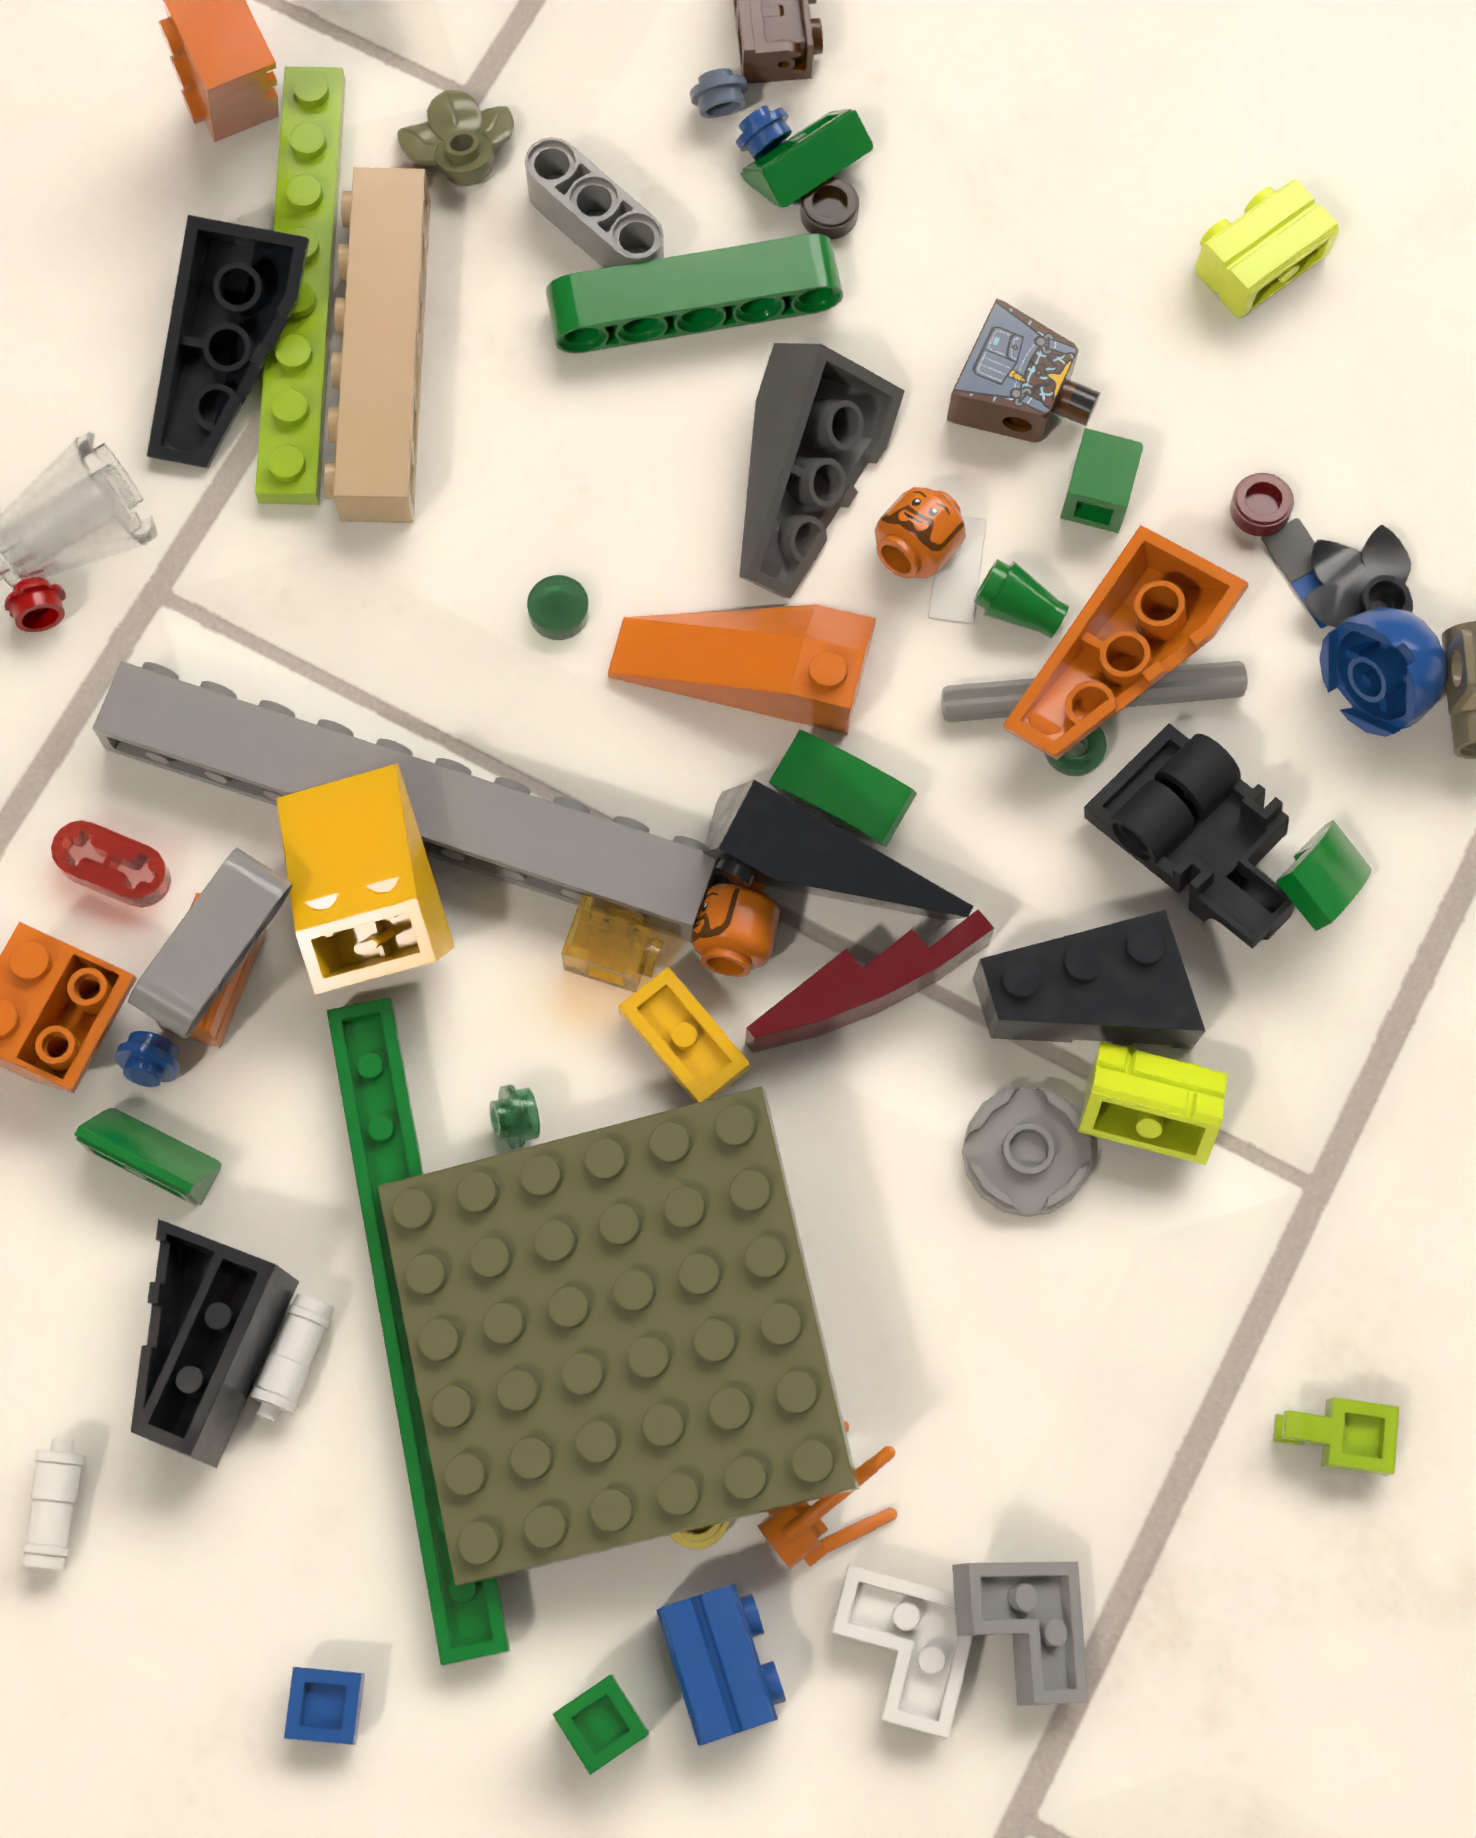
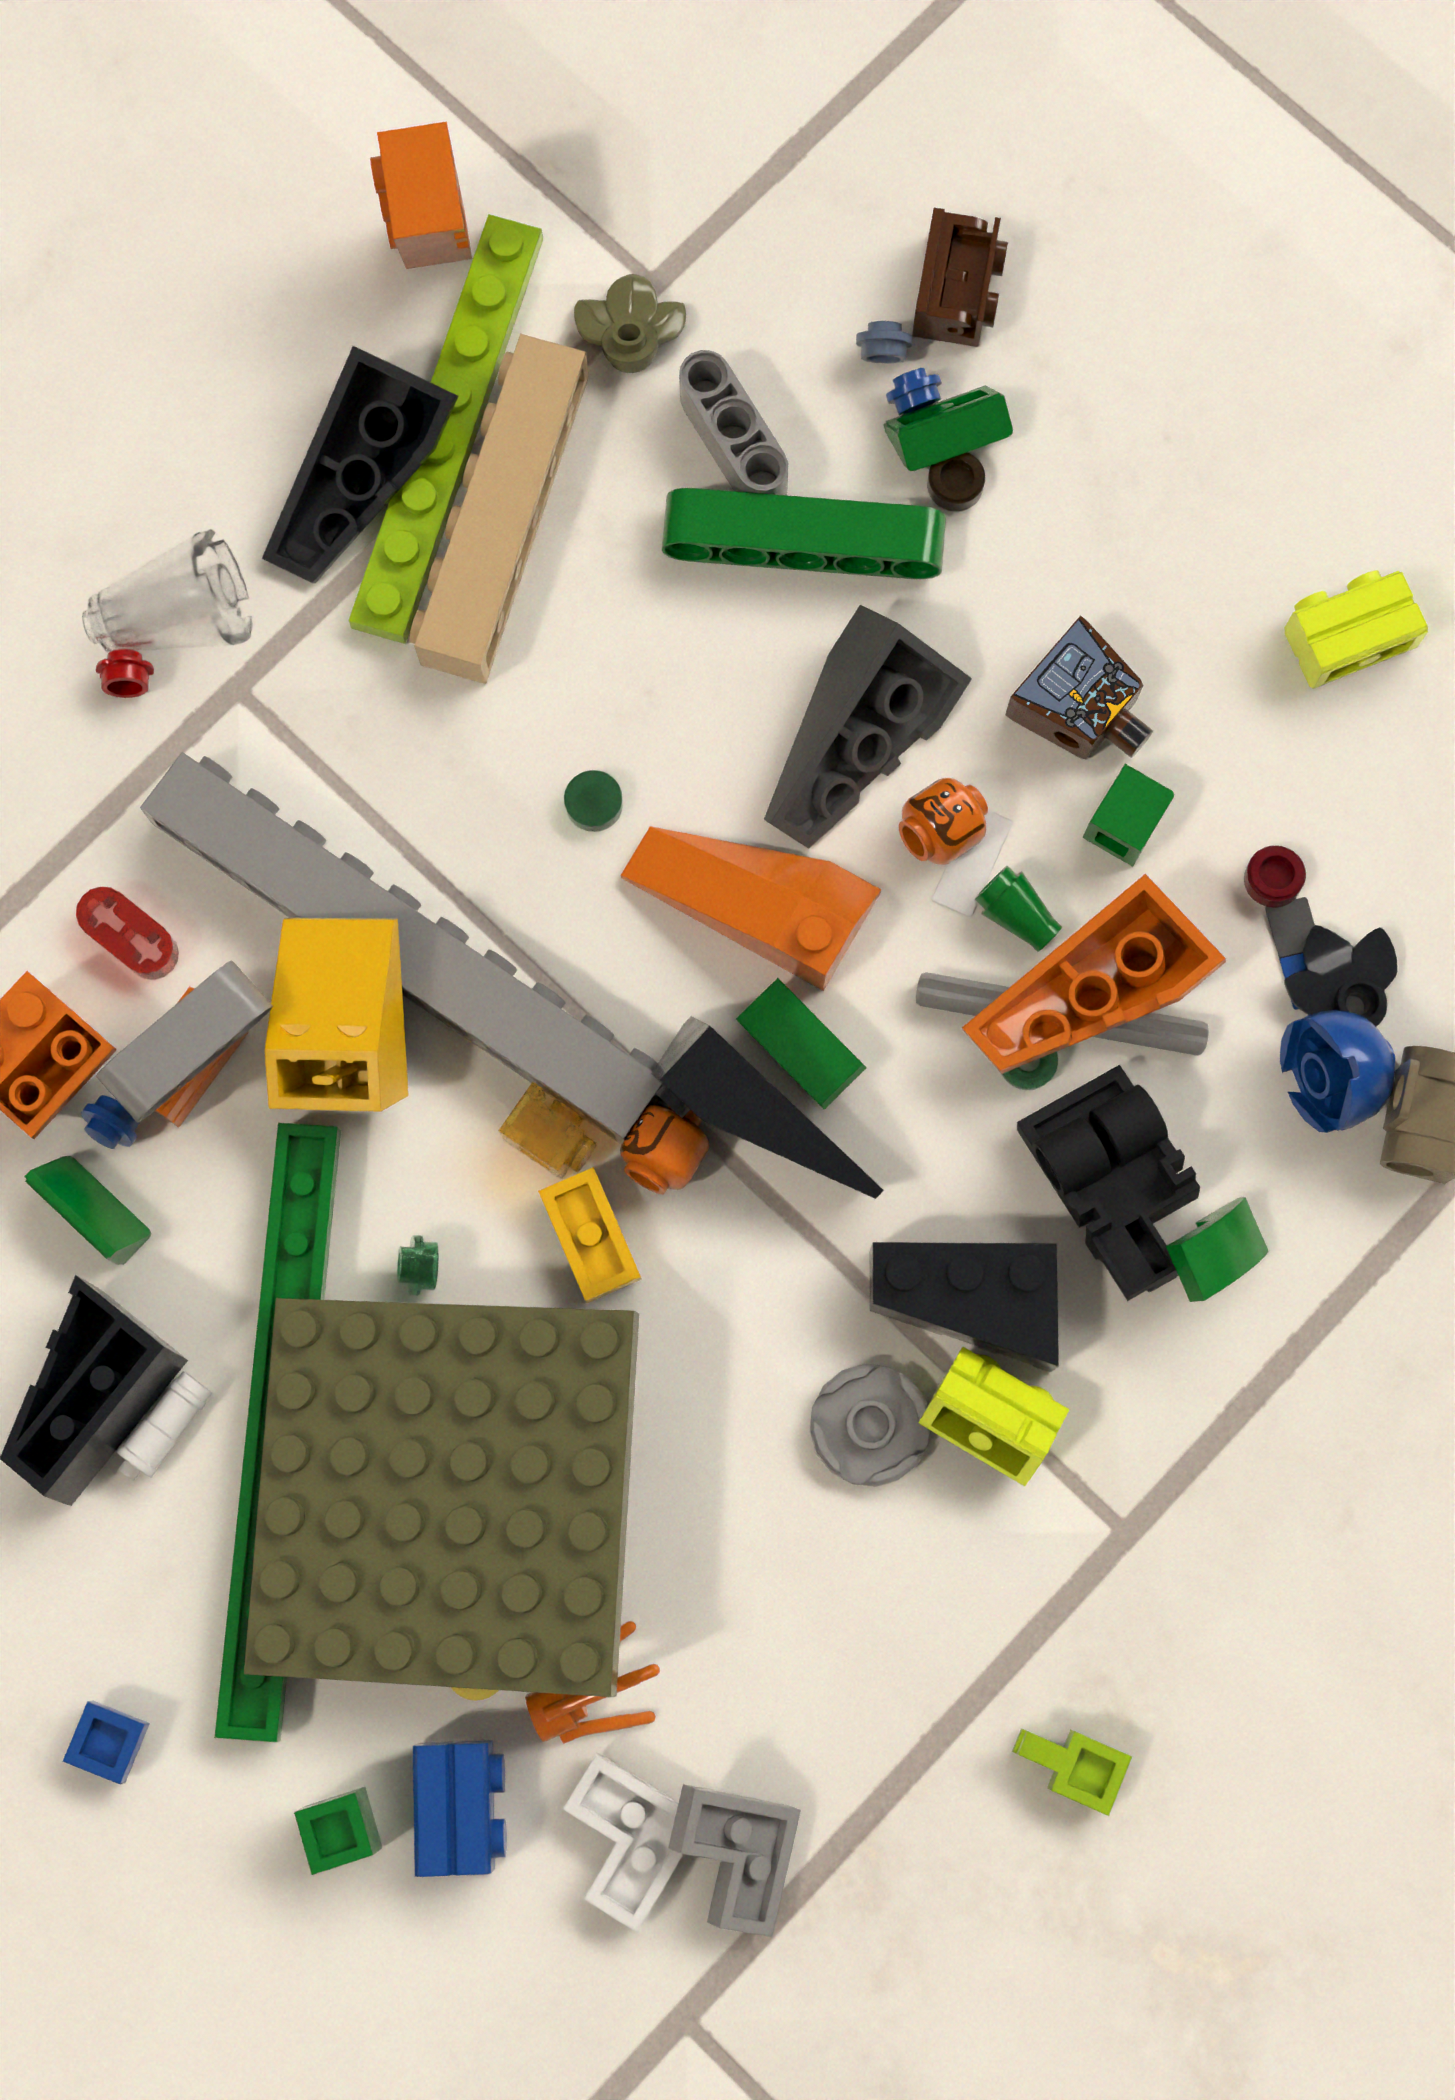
camera: 20 degrees right, 5 degrees up
dark red slope [745,909,995,1053] -> none

